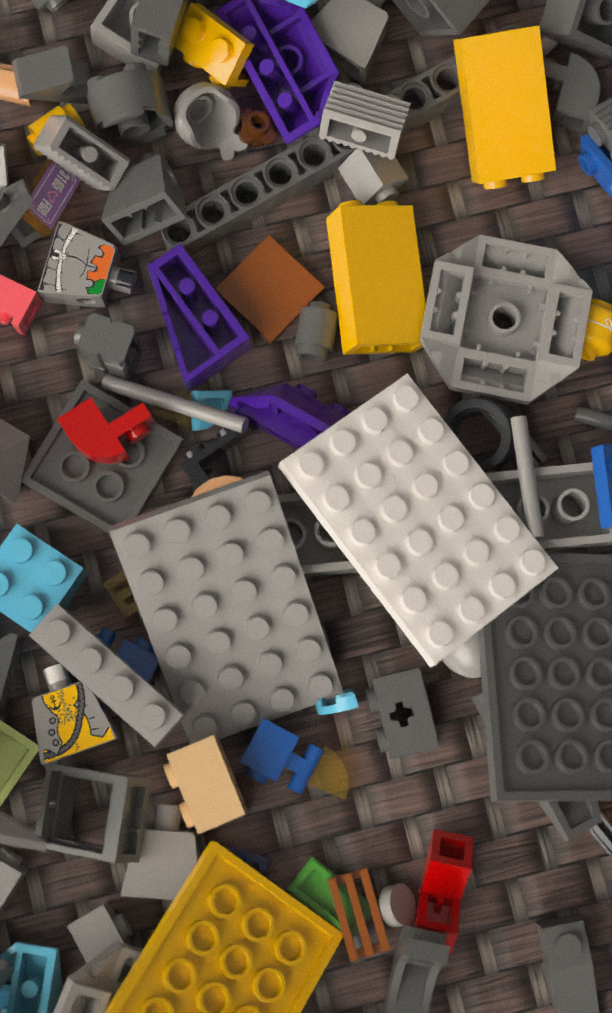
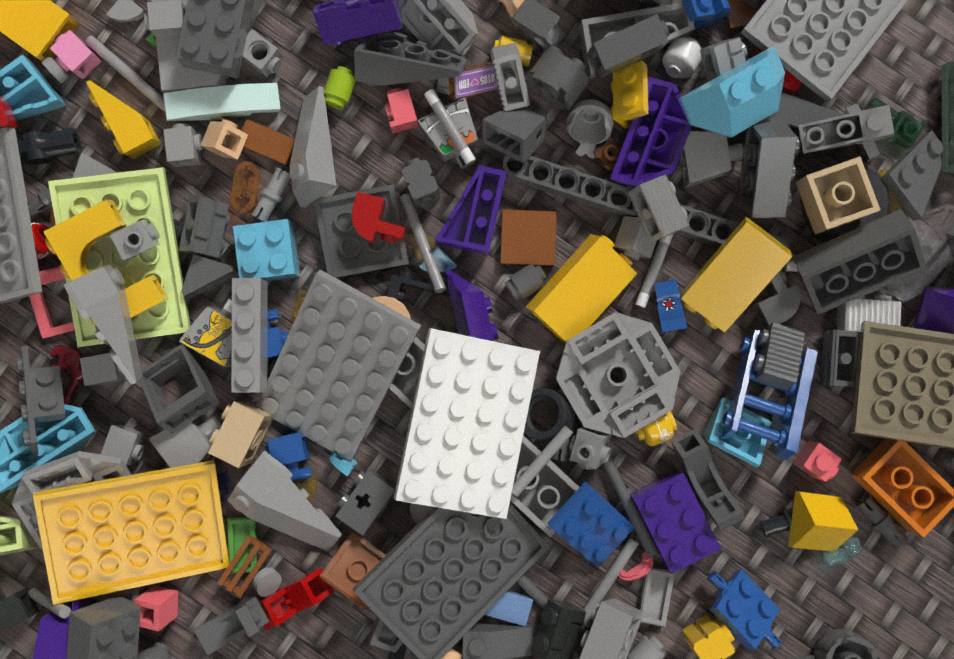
camera: 50 degrees right, 5 degrees up
none -> light grey wedge [227,451,342,552]
none -> dark orange tile [319,531,386,610]
none -> light grey bar [424,89,476,165]
none -> light grey brick [569,426,612,470]
none -> light grey bar [635,234,673,308]
none -> blue leg [654,279,687,333]

